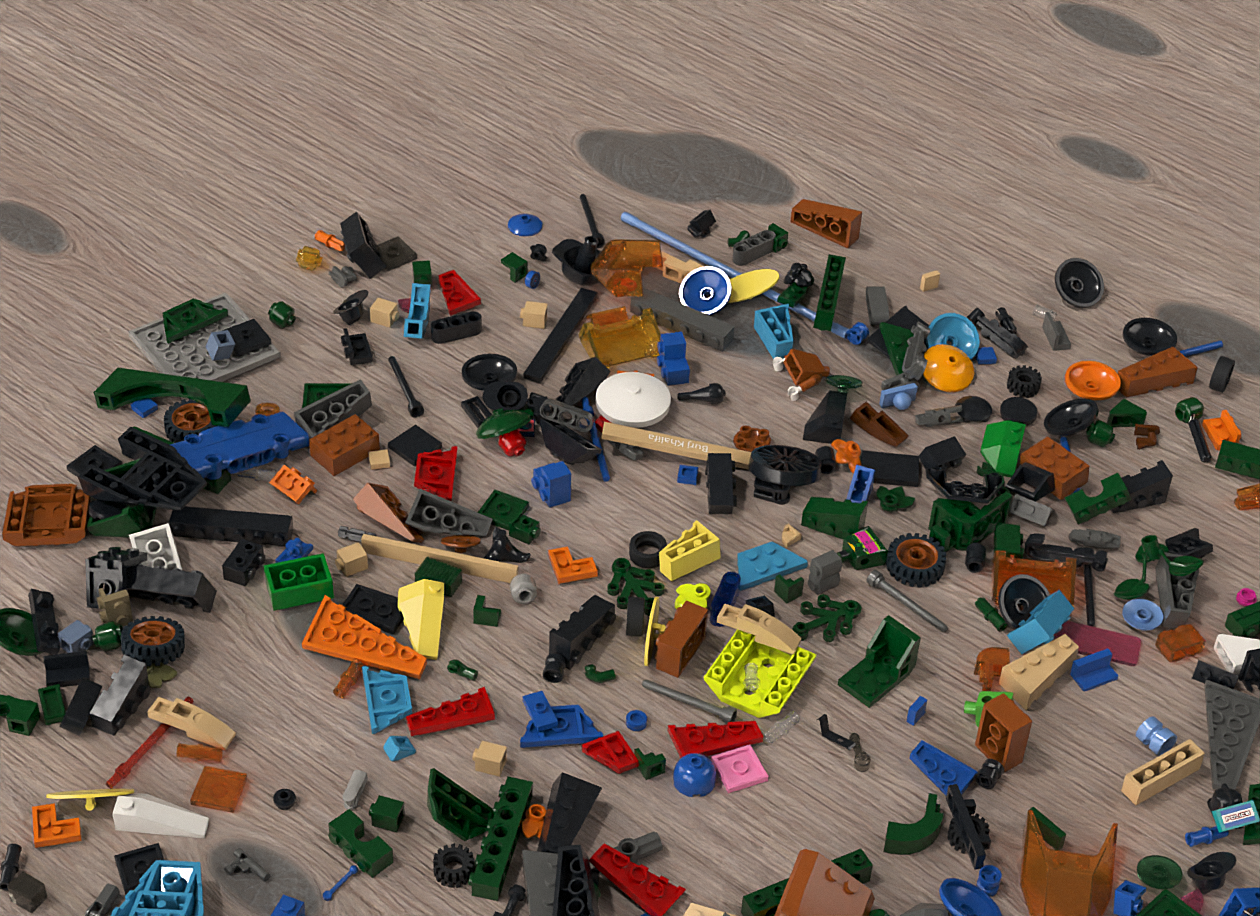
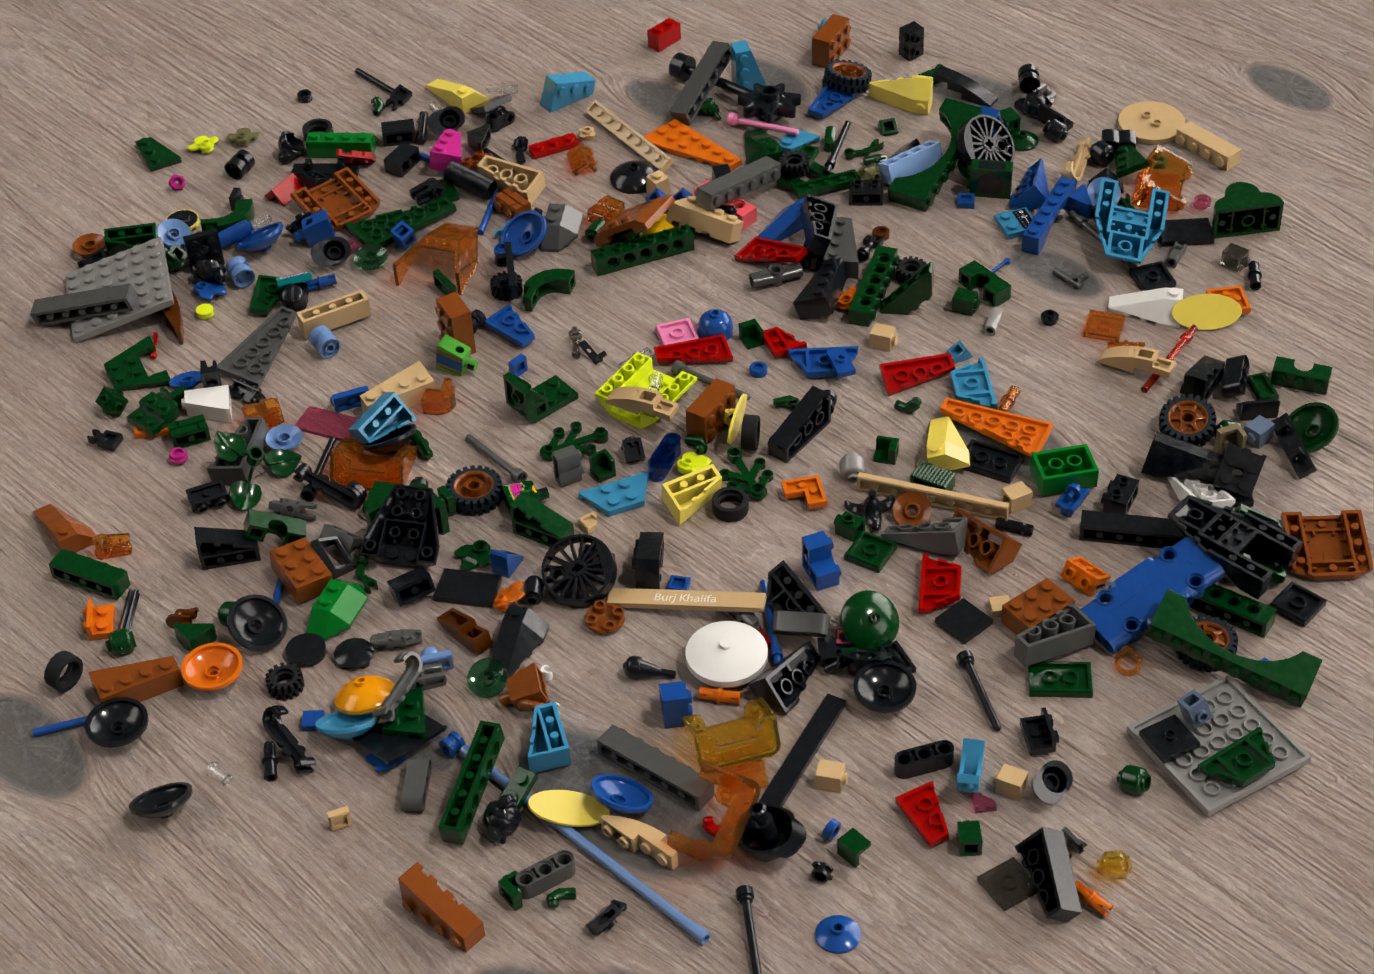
camera: 170 degrees left, 0 degrees up
dark grey panel [1042,312,1071,351] -> none

